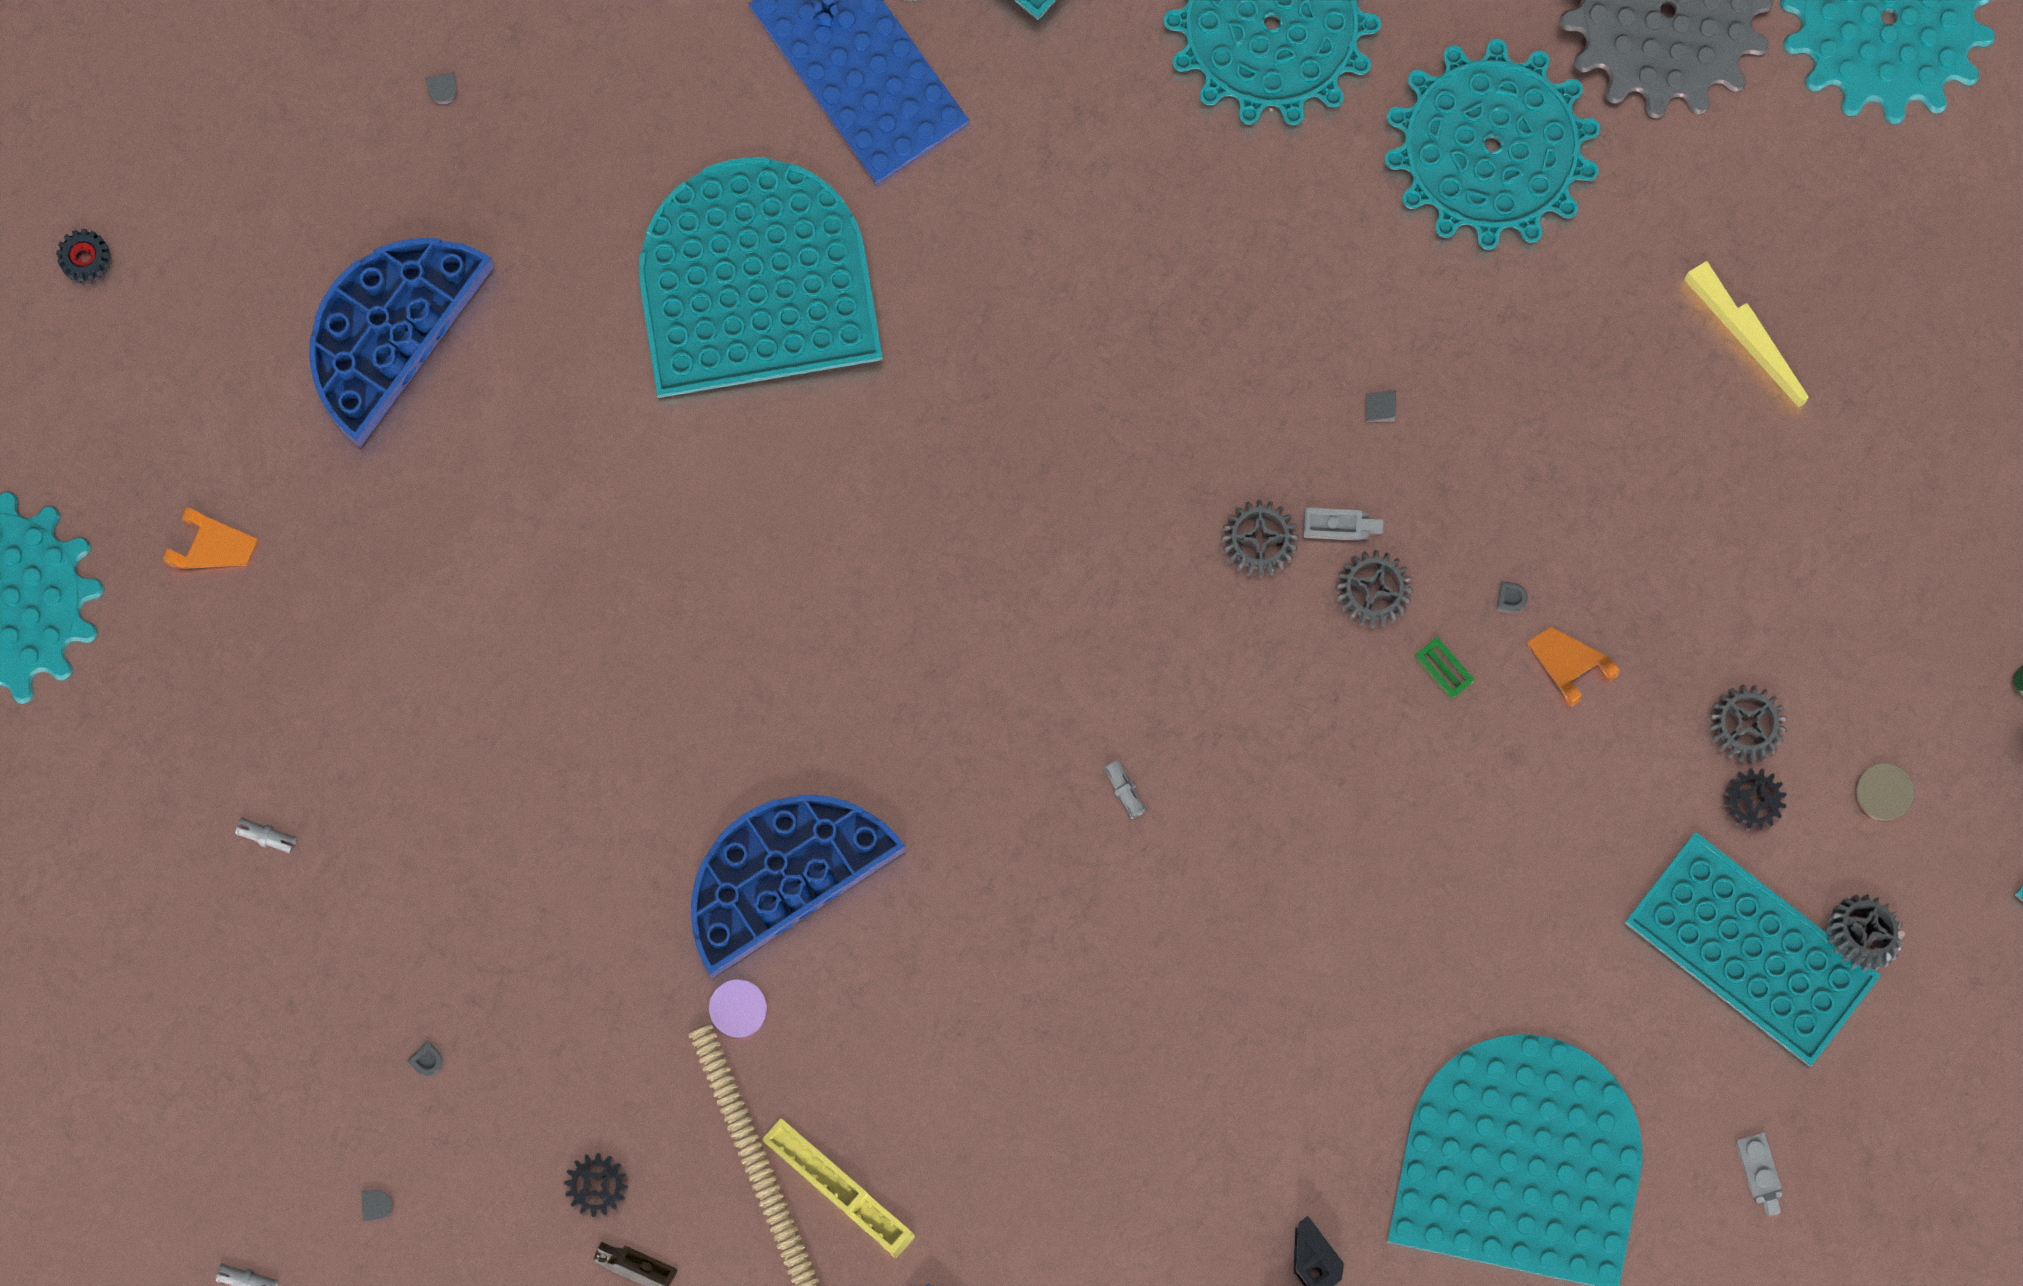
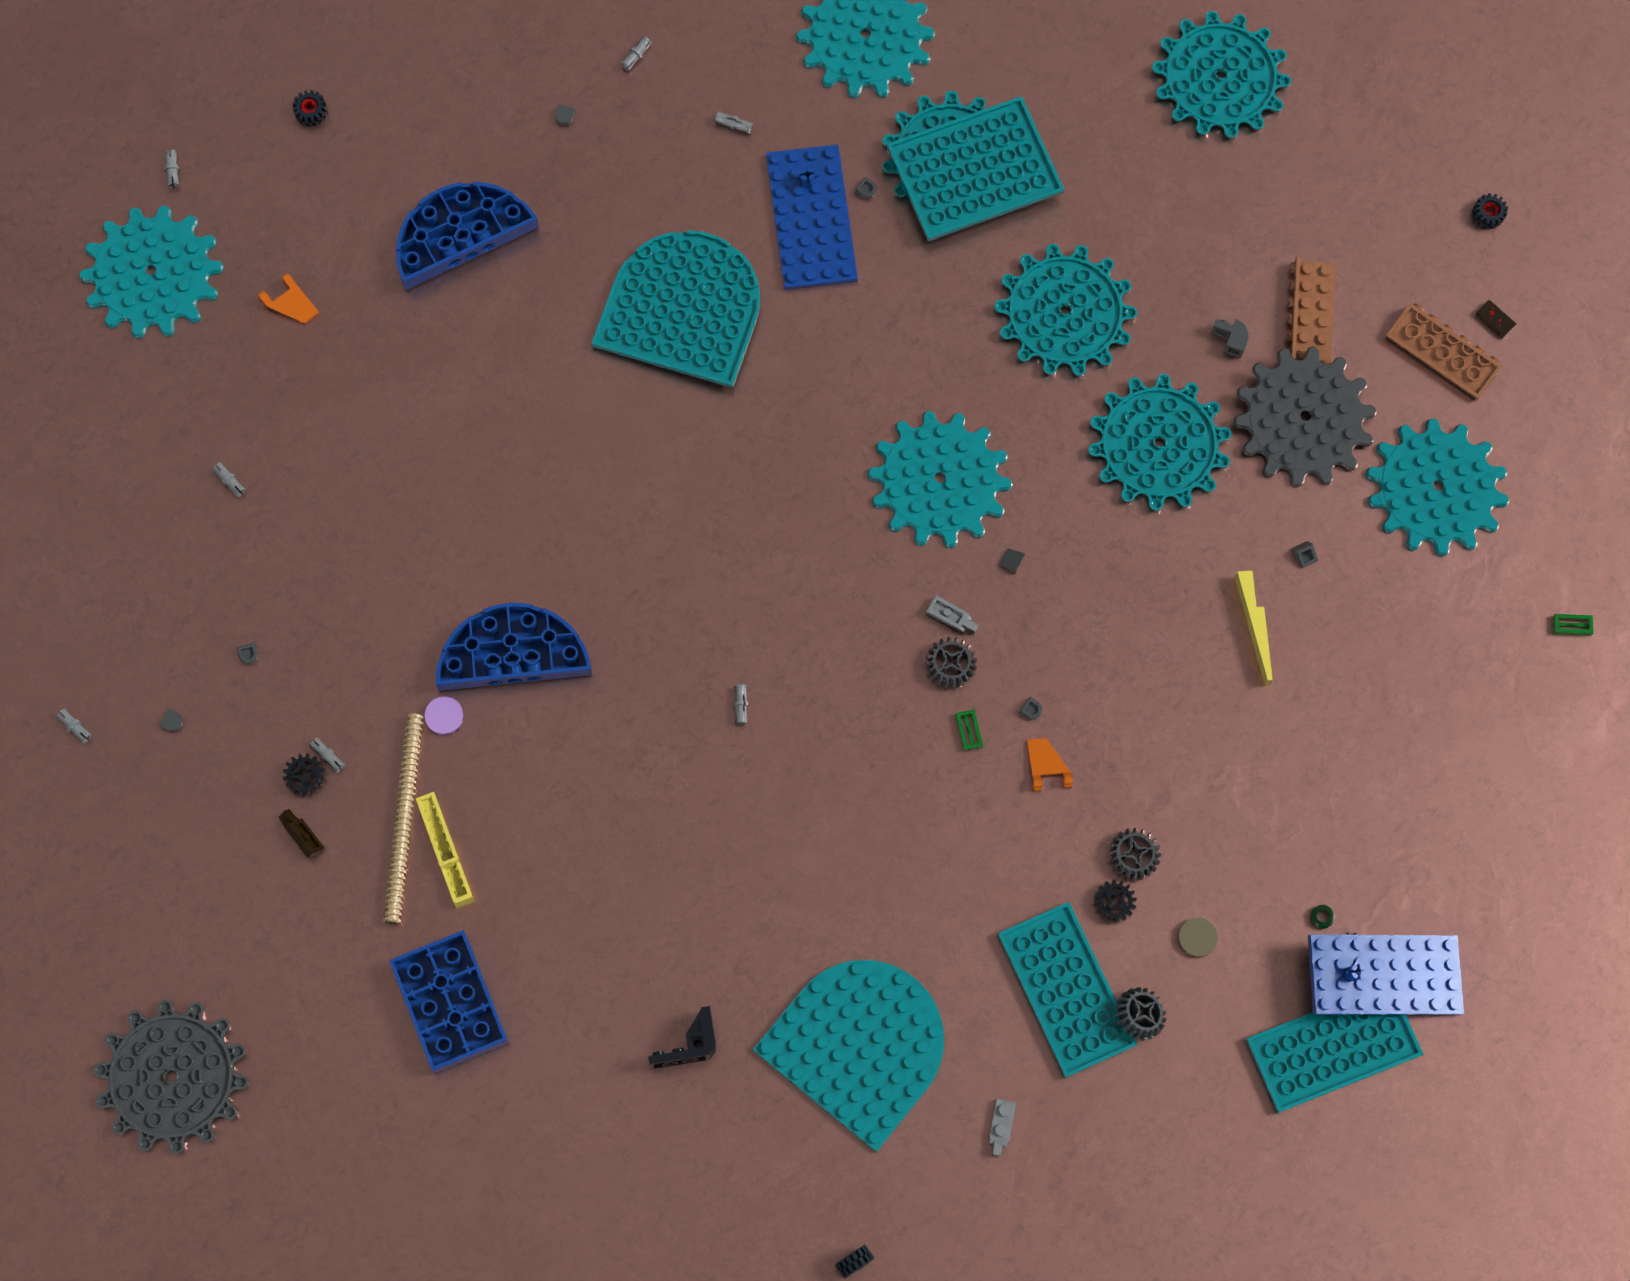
camera: 25 degrees right, 5 degrees down
dark grey gear [1221,500,1299,577] -> none
none -> light grey pin [309,738,345,773]
none -> teal plate [867,411,1013,548]
none -> dark grey slope [1291,541,1318,568]

